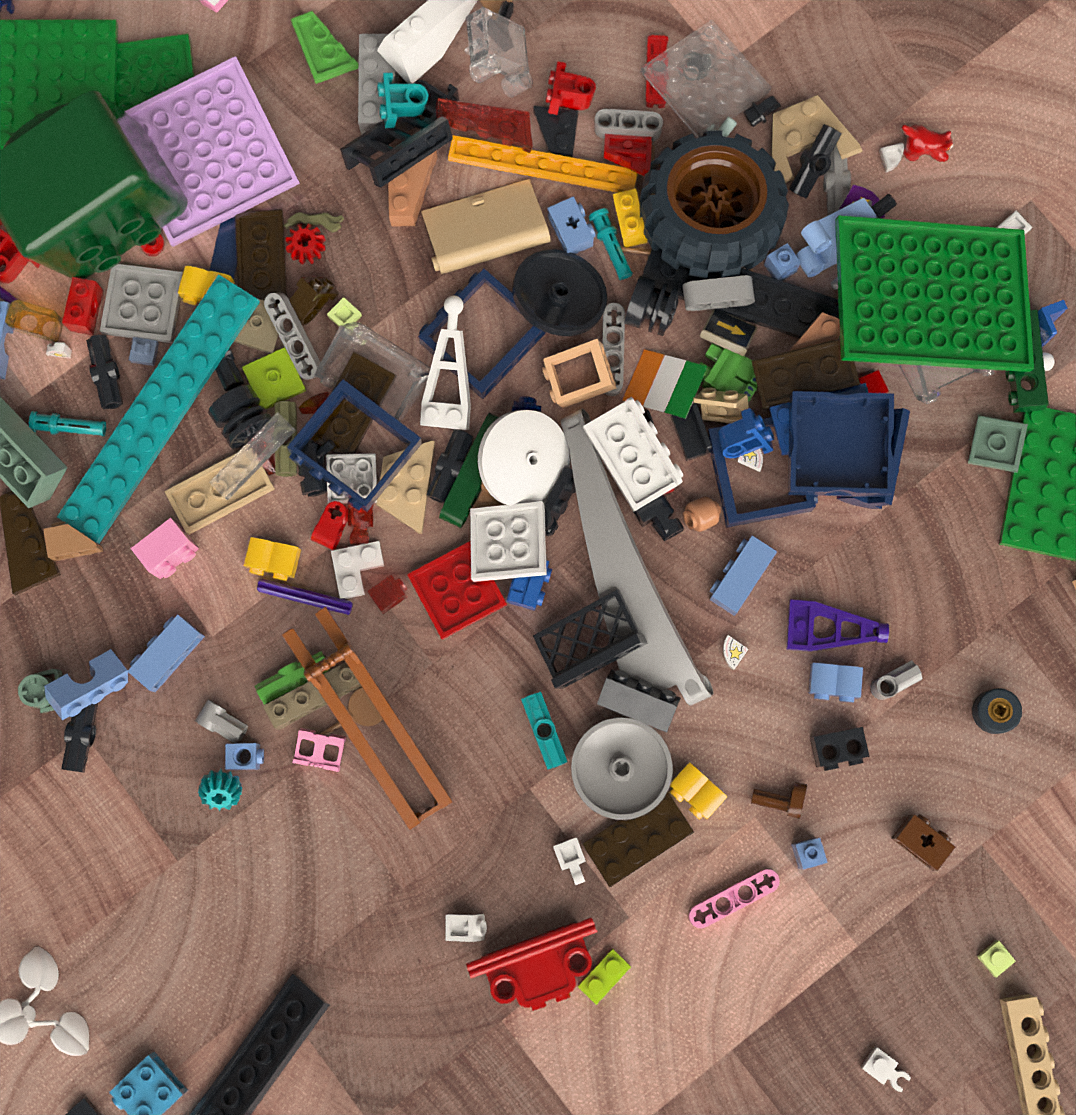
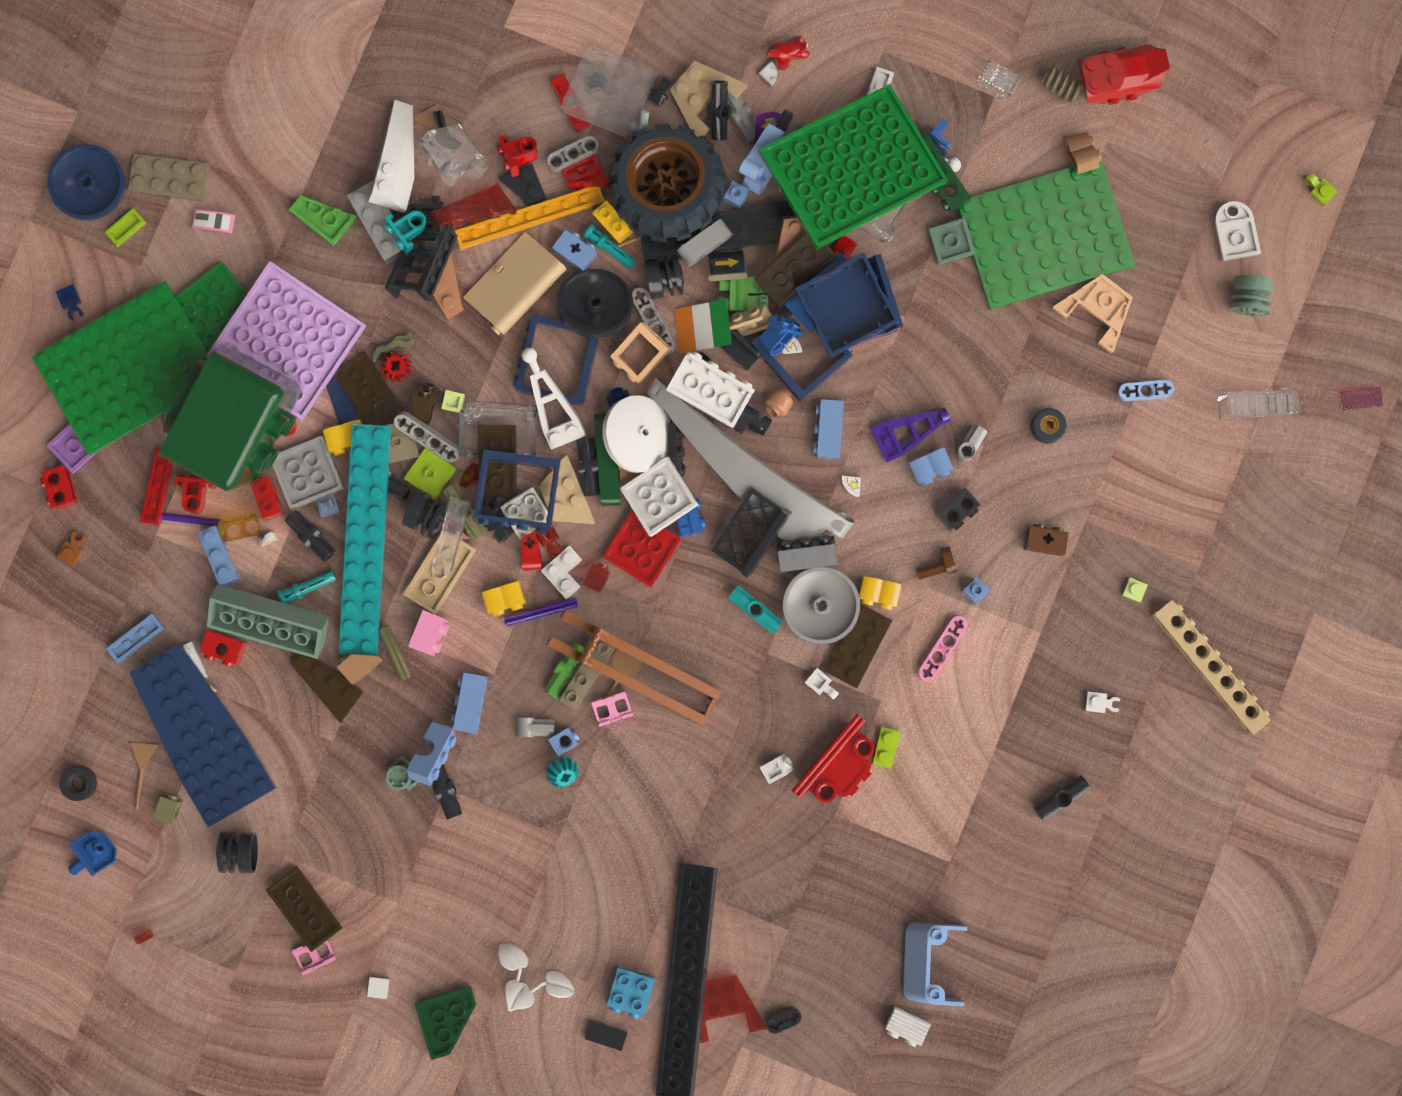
camera: 30 degrees left, 5 degrees up
none -> olive axle [379,626,411,680]

